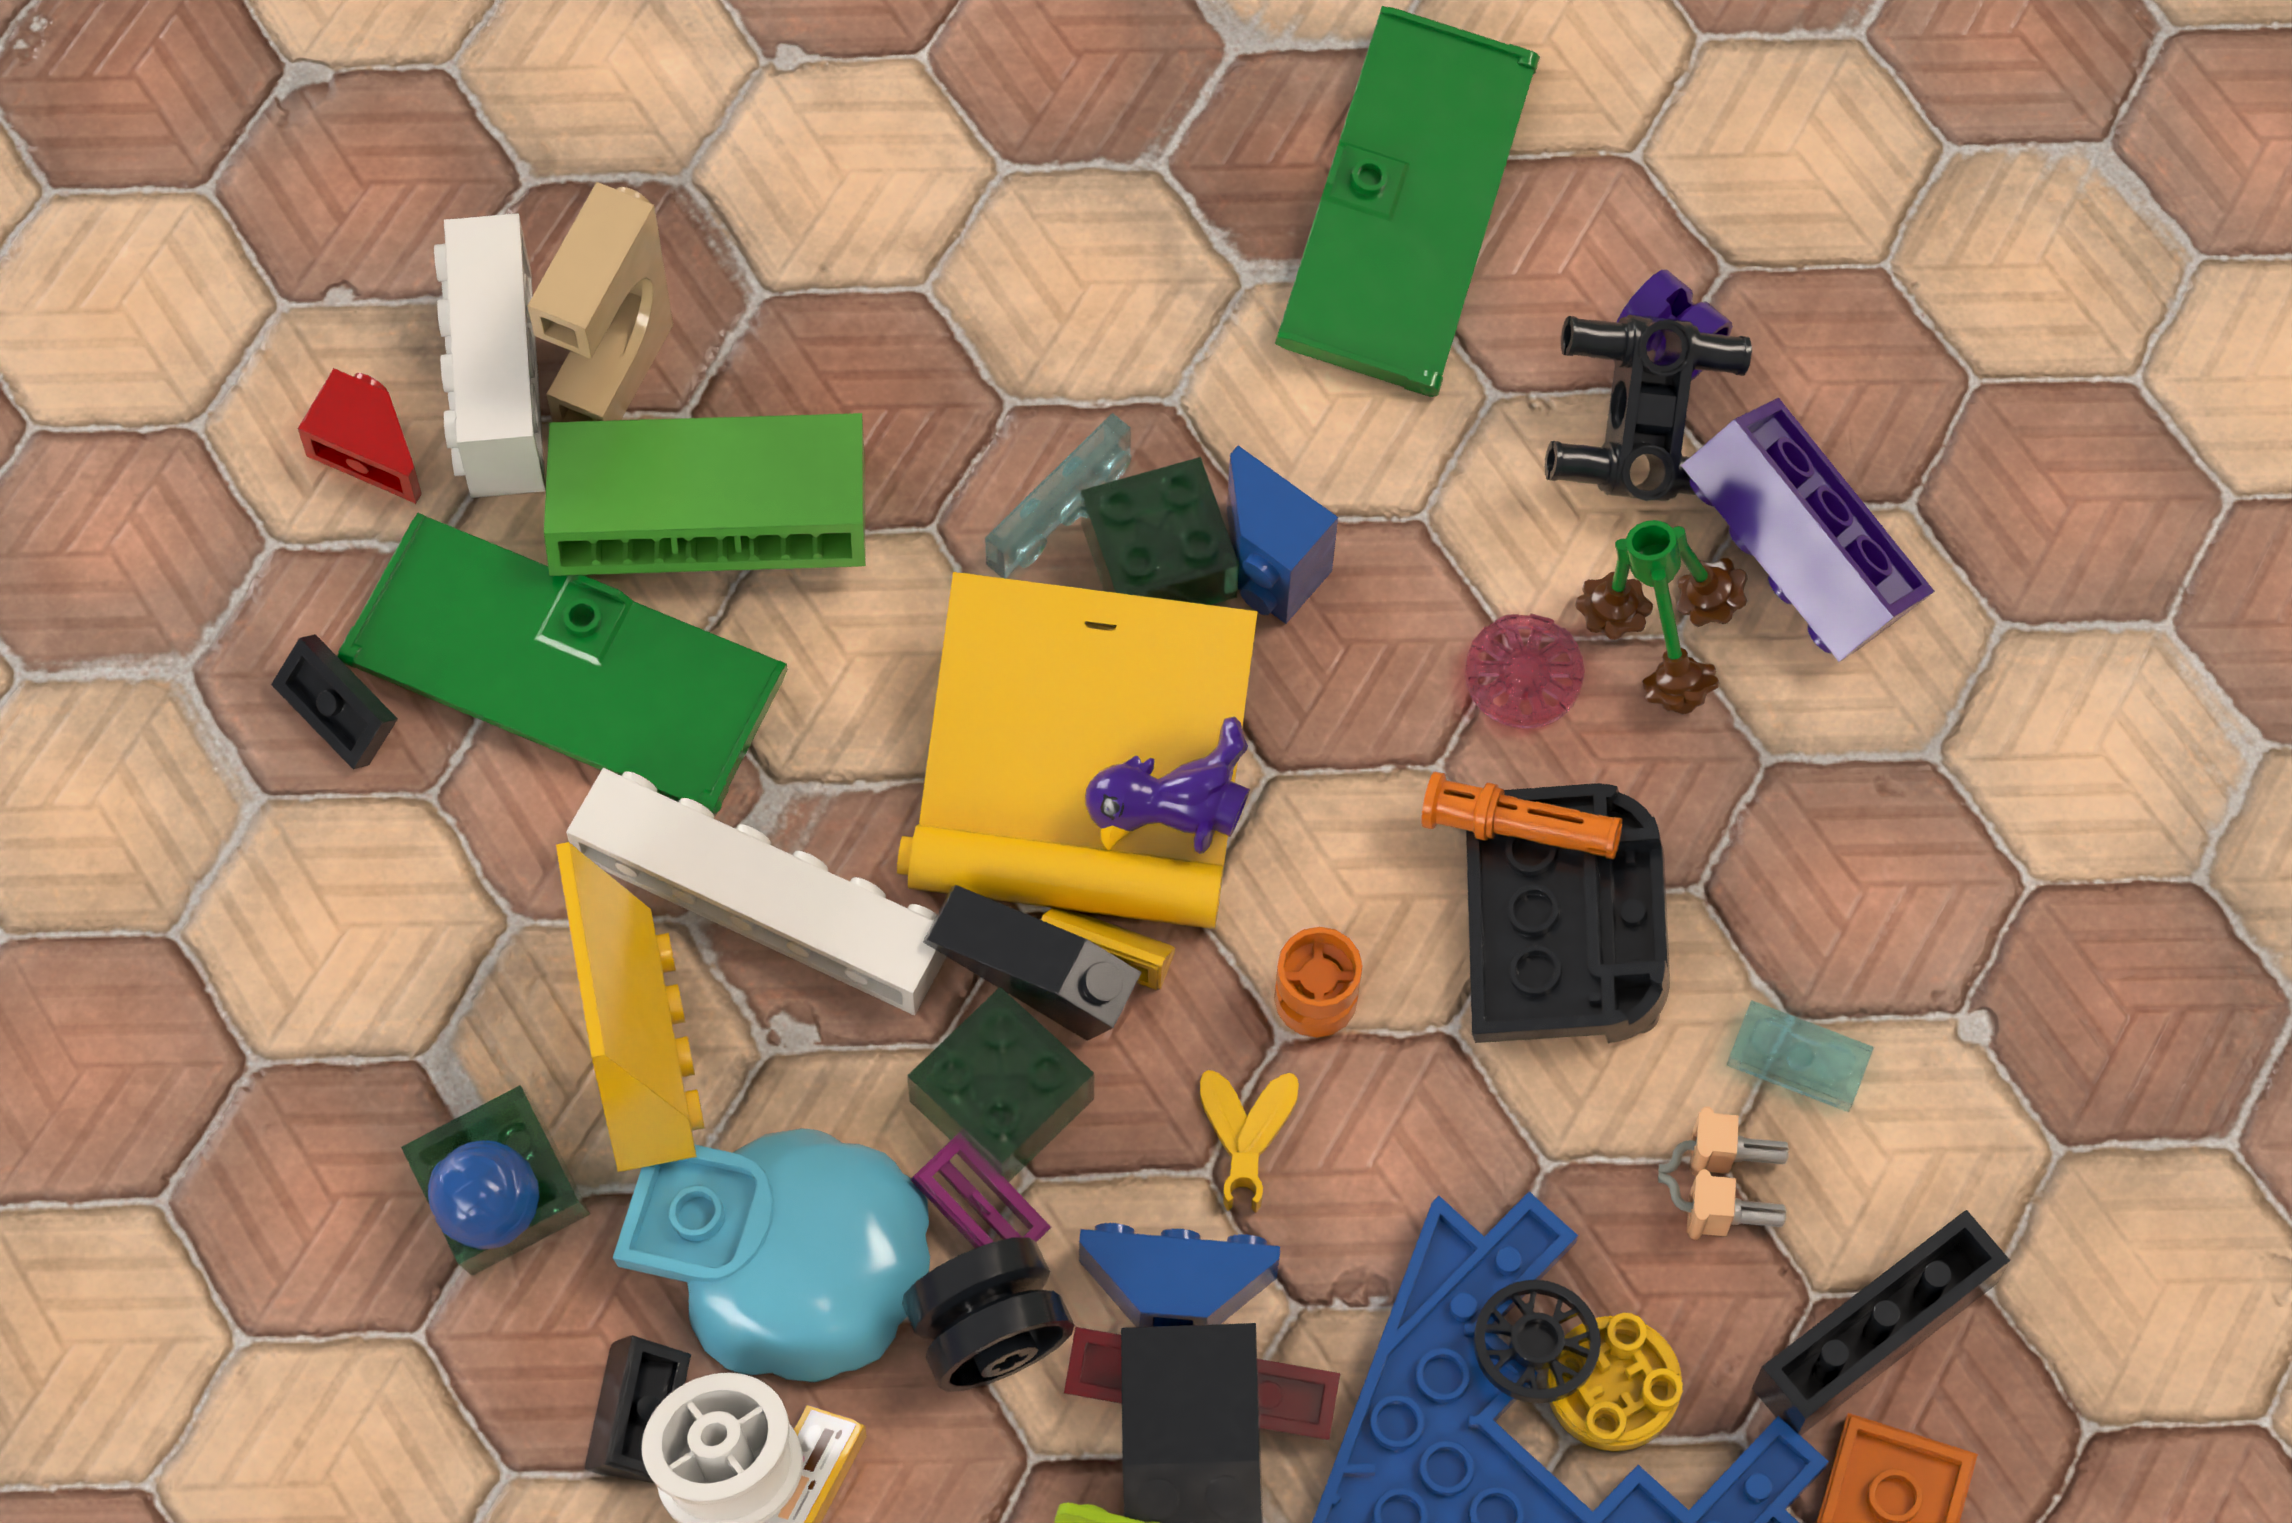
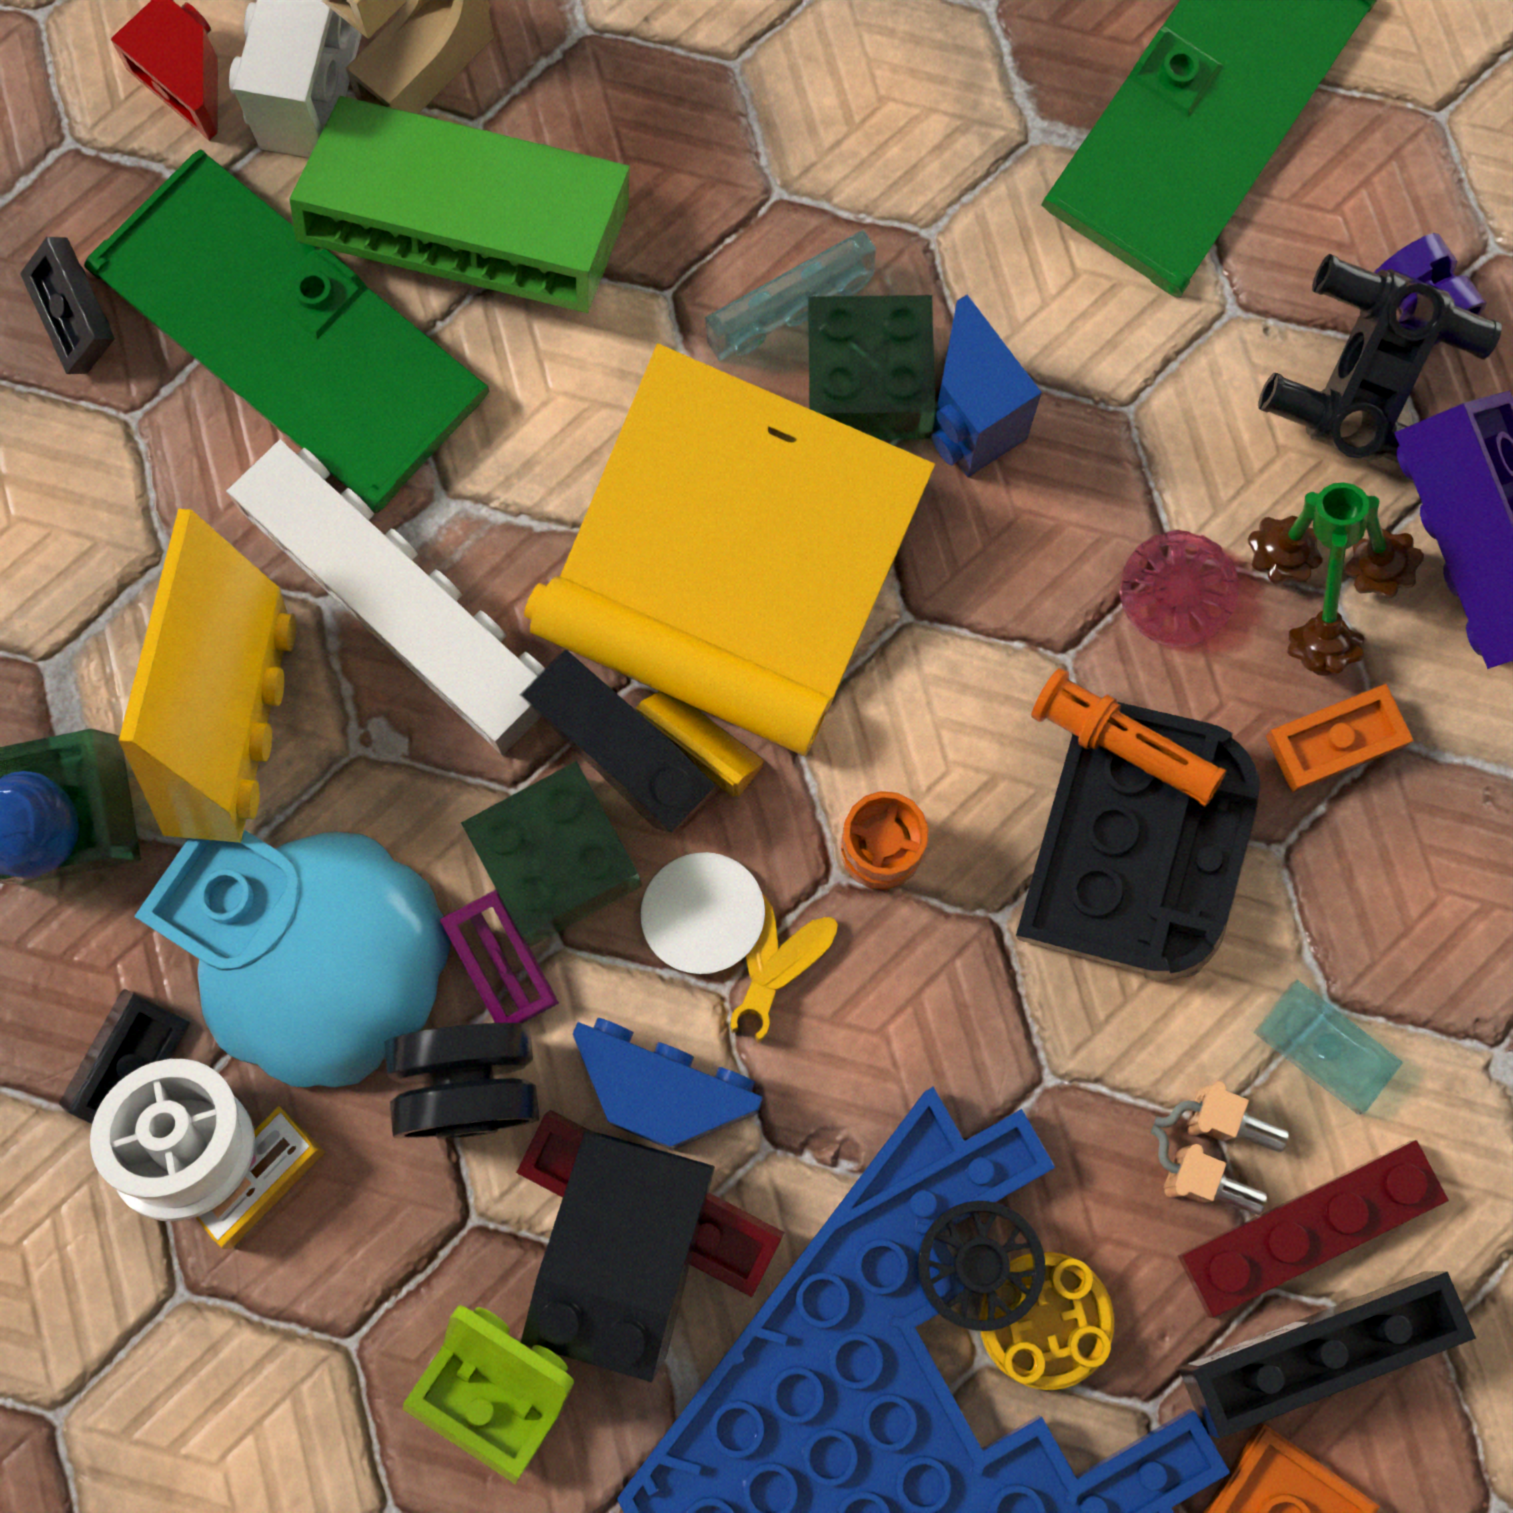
camera: 20 degrees right, 10 degrees up
dark purple animal [1085,716,1250,854] -> none
none -> white sticker [641,852,765,974]
none -> dark red plate [1178,1140,1449,1318]
none -> orange plate [1265,683,1414,793]

